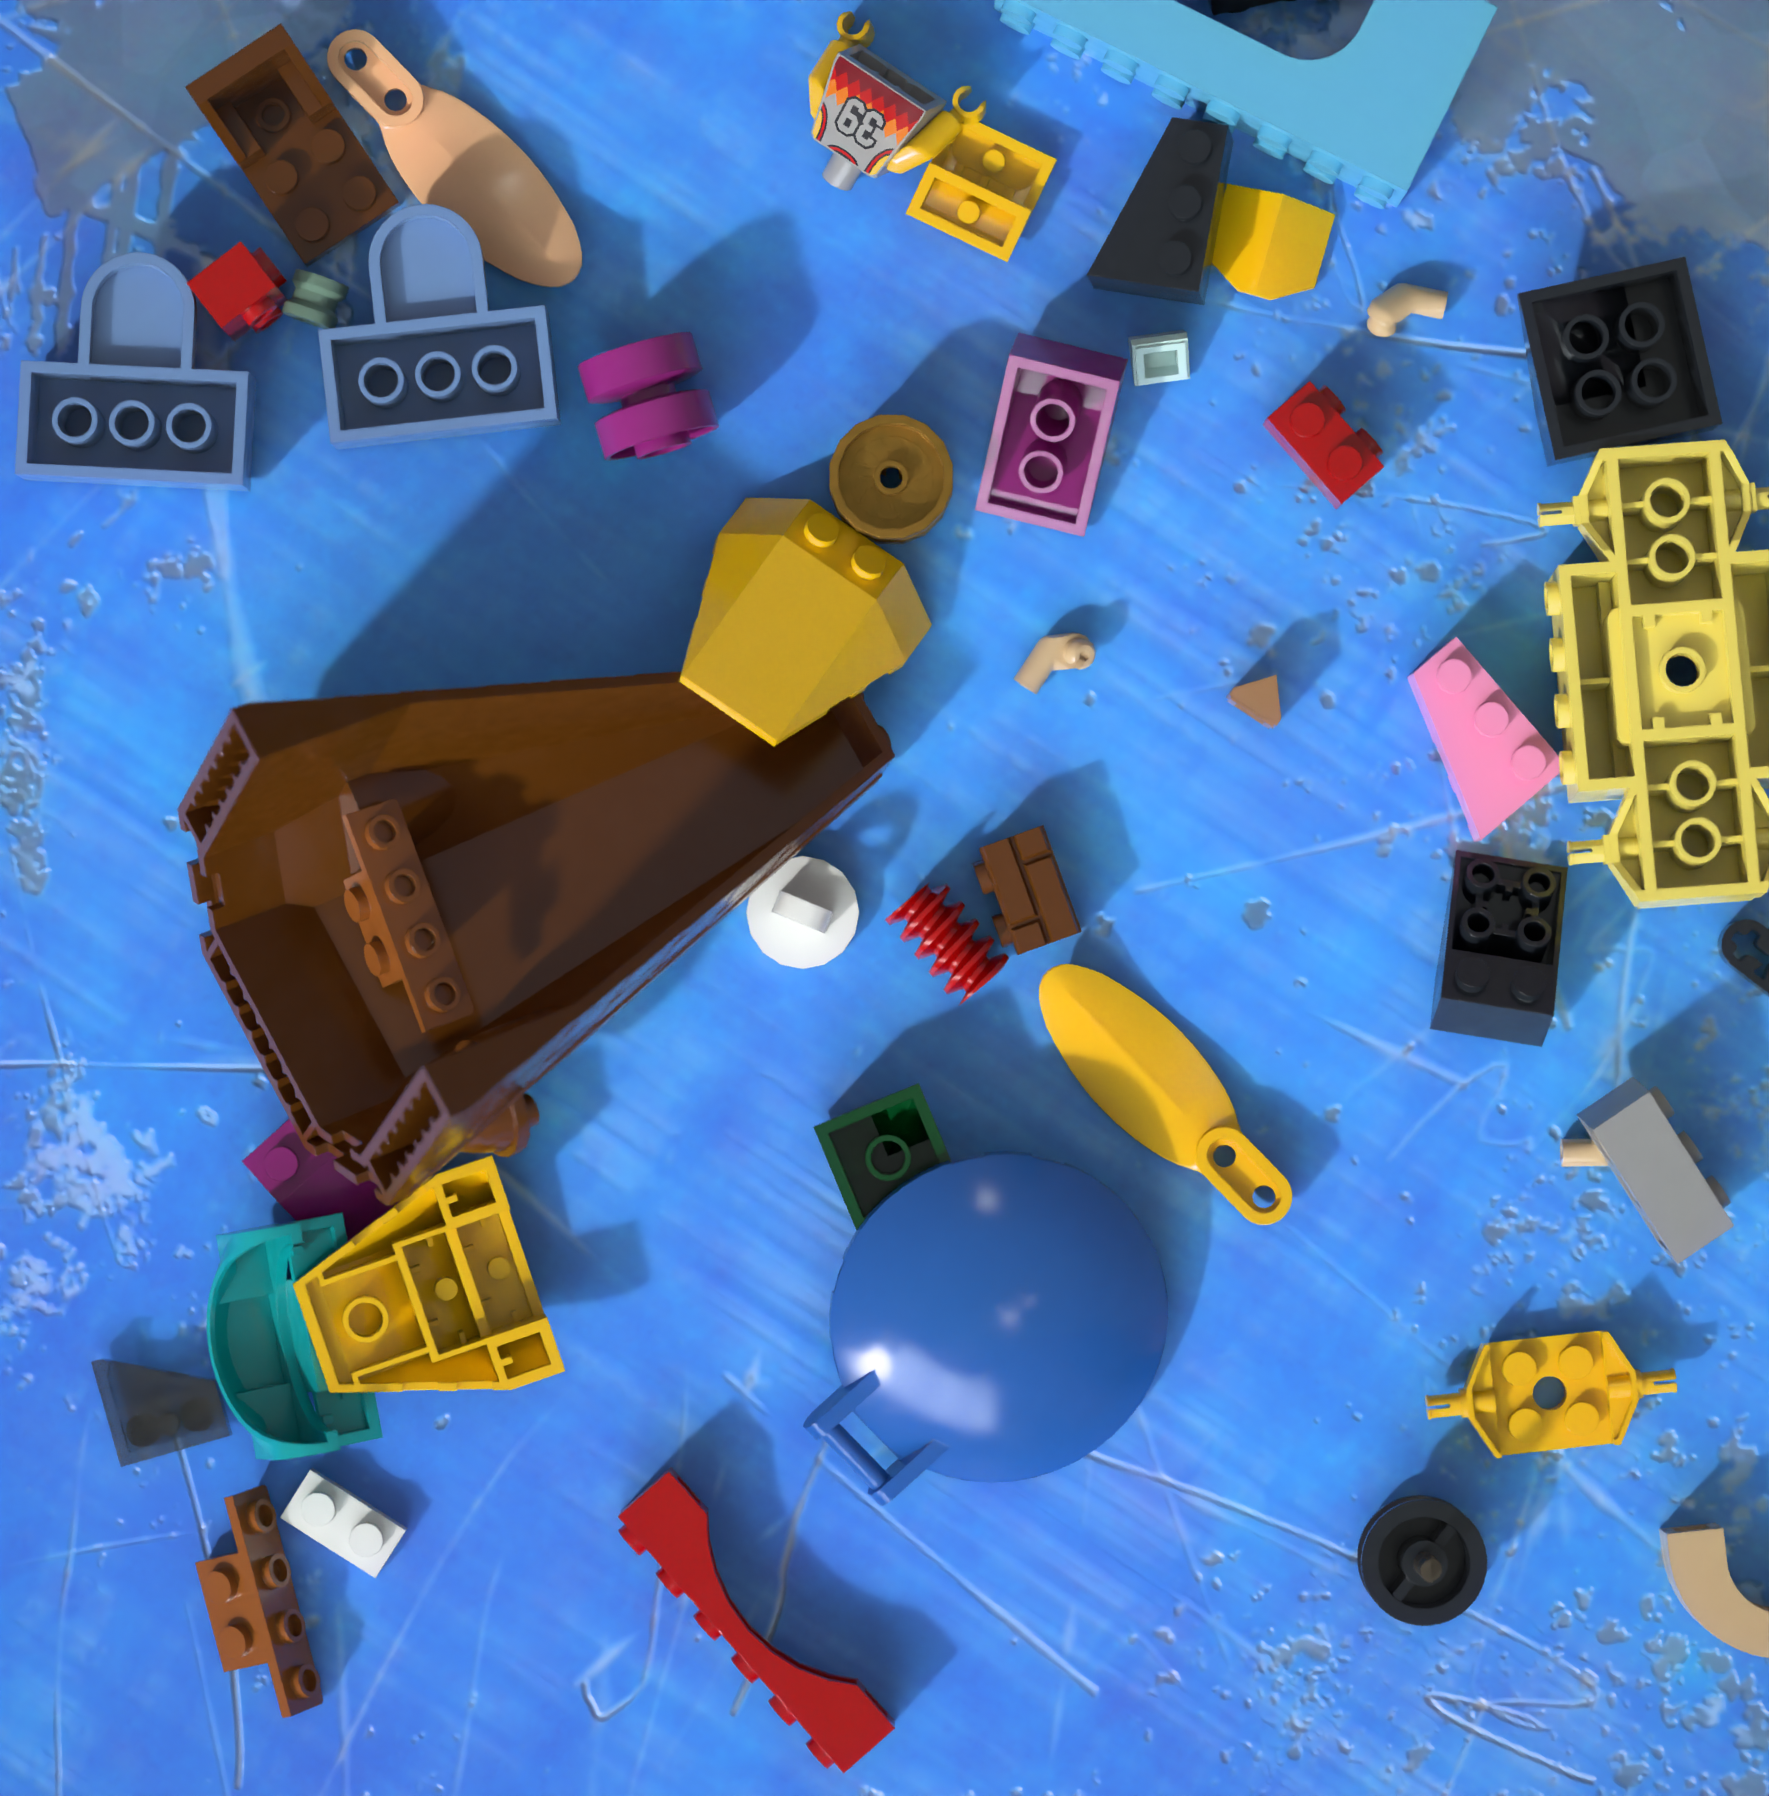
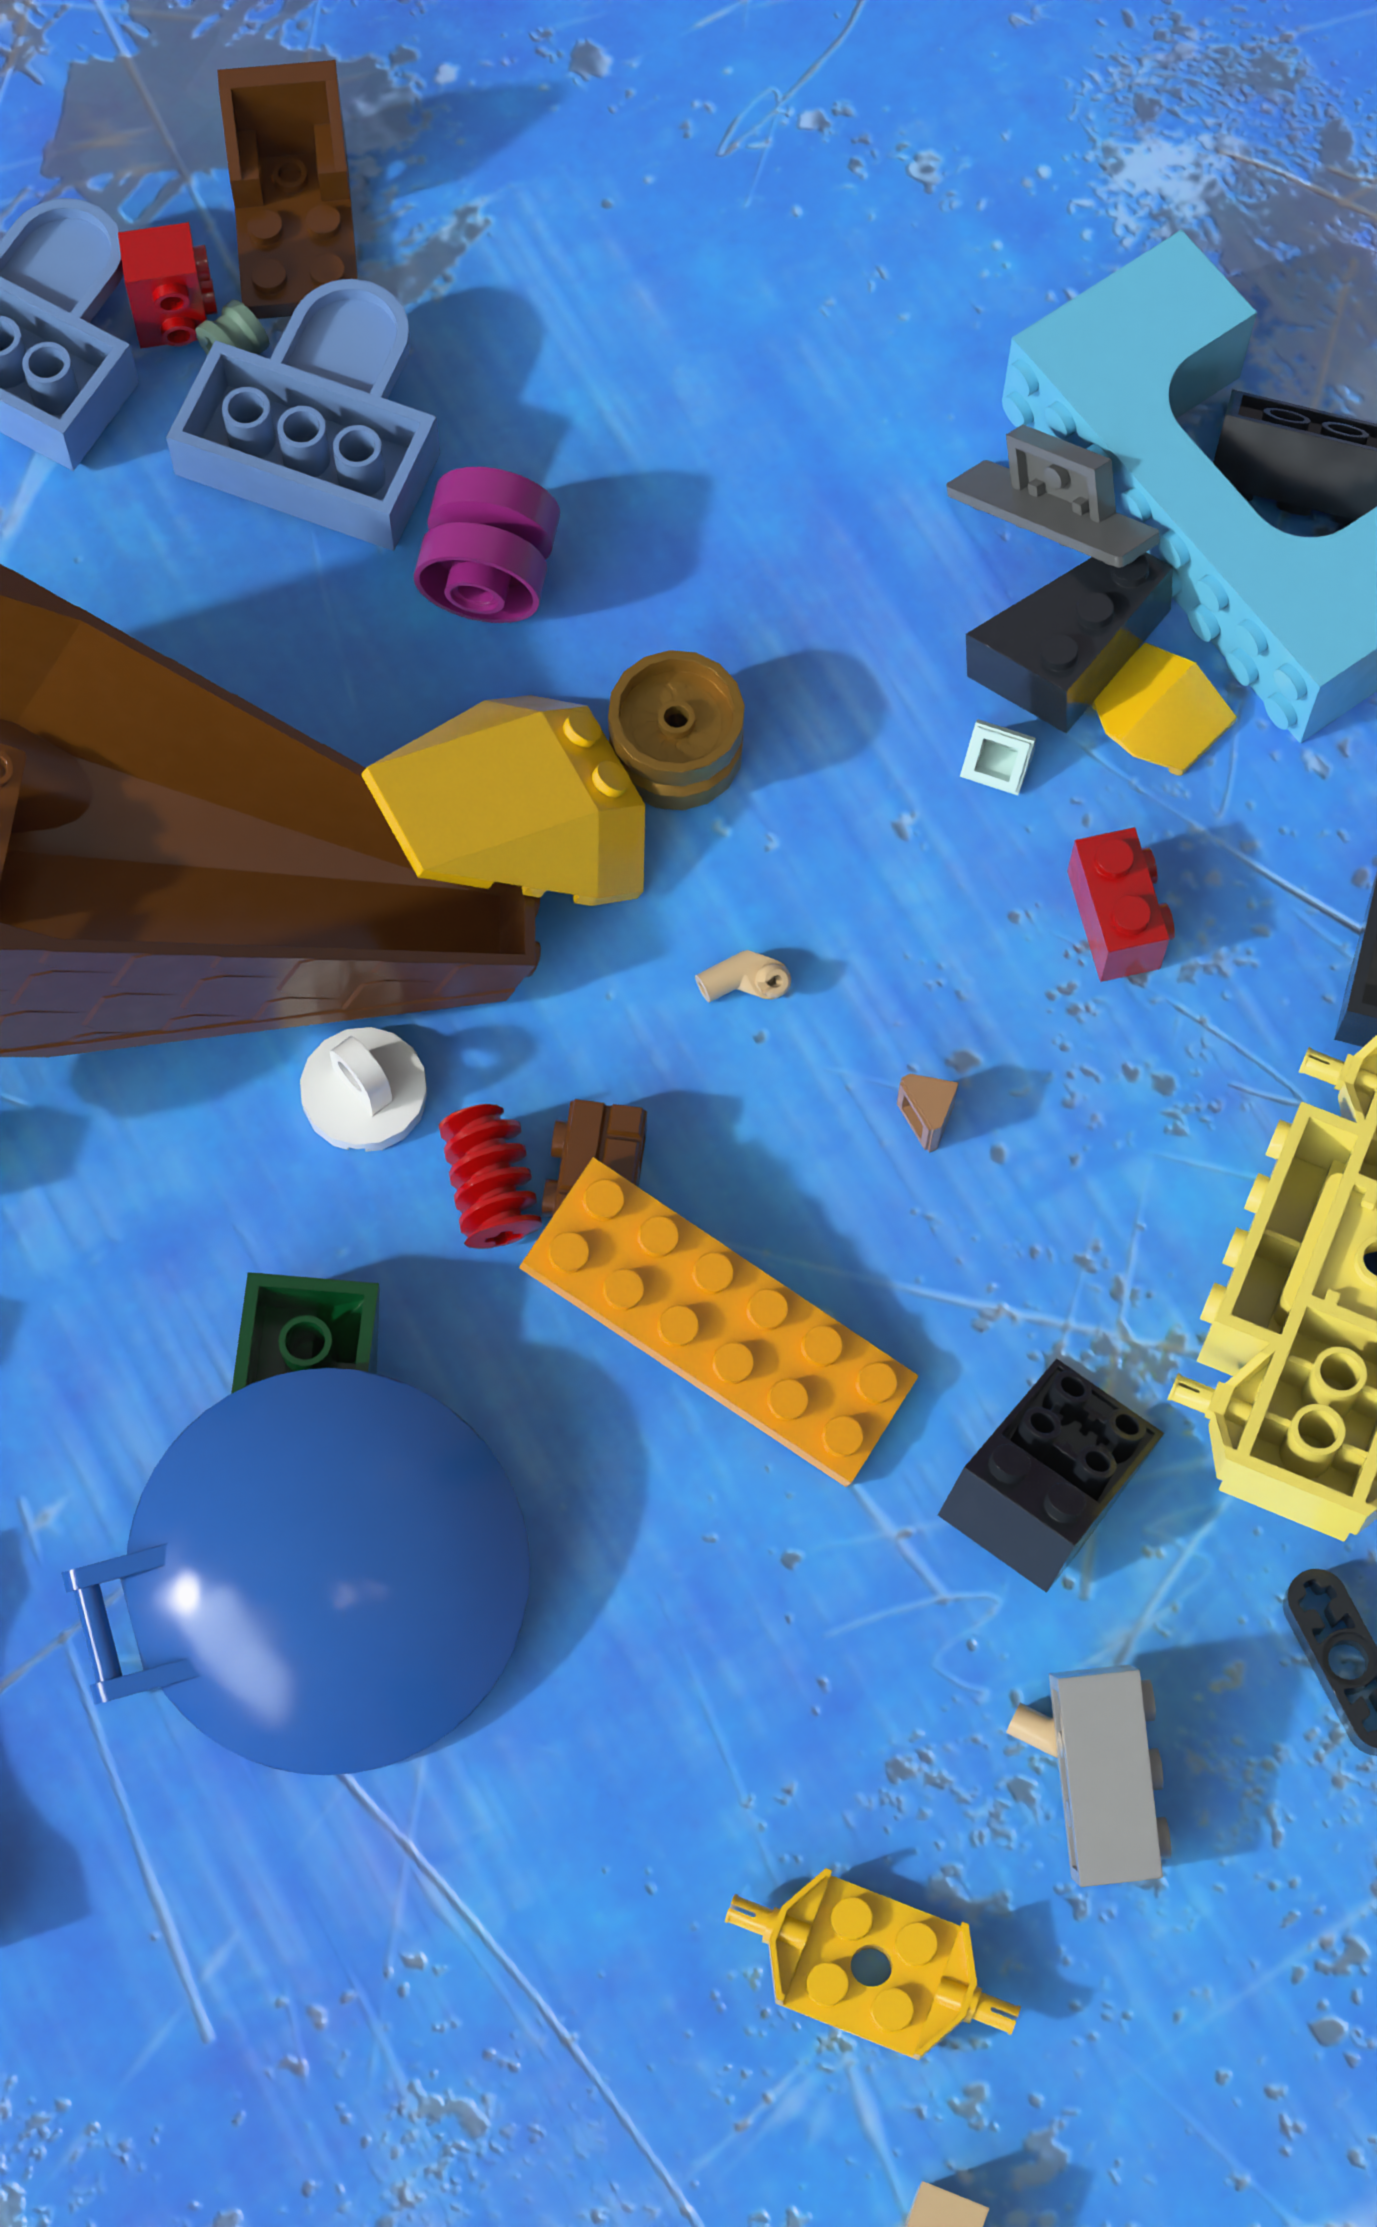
camera: 25 degrees right, 20 degrees down
light nougat plant [327,29,582,287] -> none
torso [808,11,987,191] -> none
yellow slope [905,122,1057,262] -> none
magenta slope [975,332,1128,537] -> none
yellow plant [1039,964,1292,1225] -> none
black wheel [1357,1495,1487,1626] -> none
tan arm [1366,283,1448,337] -> none
bright pink wedge [1407,637,1560,842] -> none
none -> light orange plate [519,1157,919,1487]
none -> dark grey bracket [946,424,1160,567]

